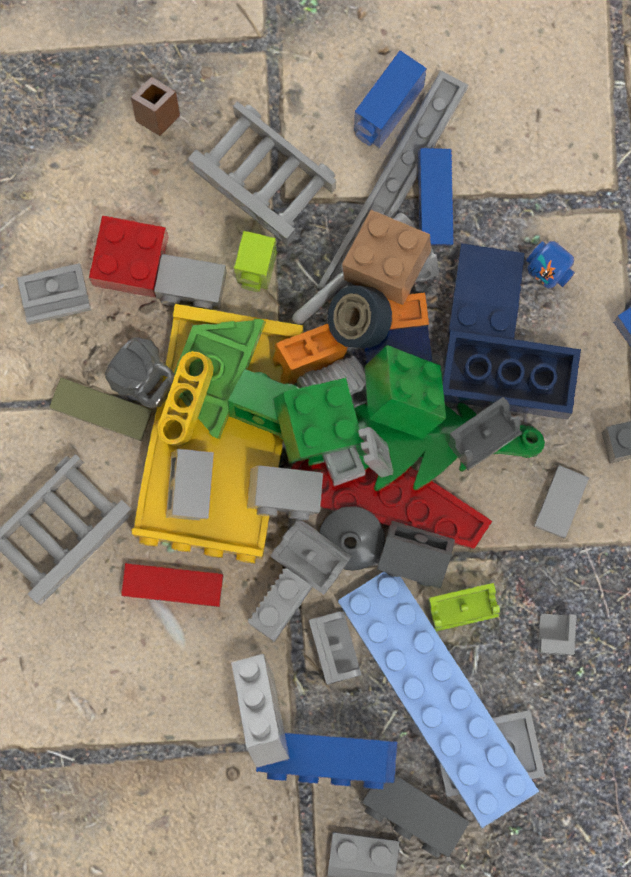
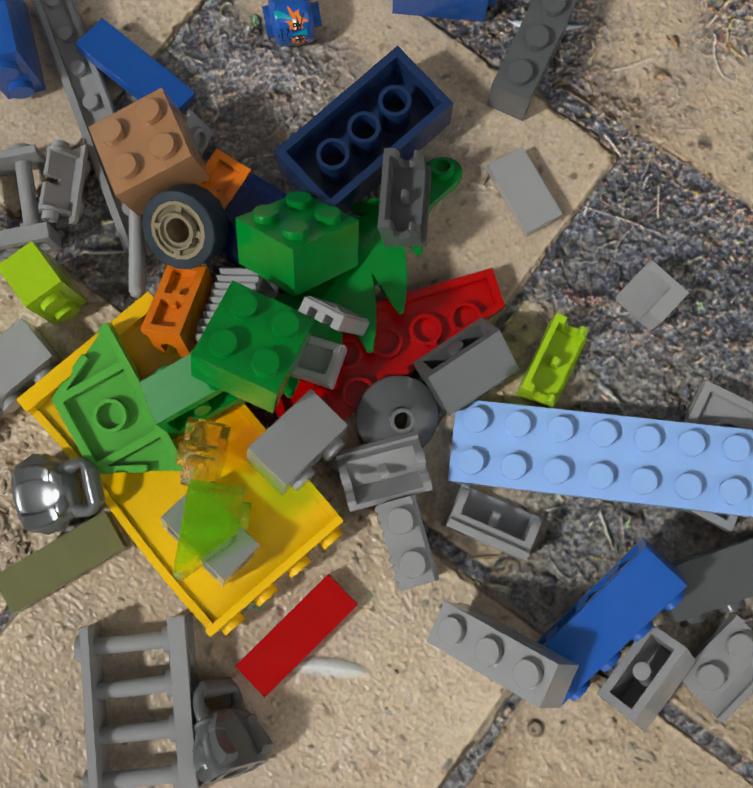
camera: 50 degrees left, 0 degrees up
yellow beam [157,351,214,446] -> none
dark blue slope [447,243,525,339] -> none
none -> light grey hinge [38,140,90,229]
none -> clear neon green slope [173,479,252,580]
none -> clear yellow brick [175,416,231,492]
none -> dark grey piece [192,676,273,785]
none -> light grey brick [597,625,696,732]

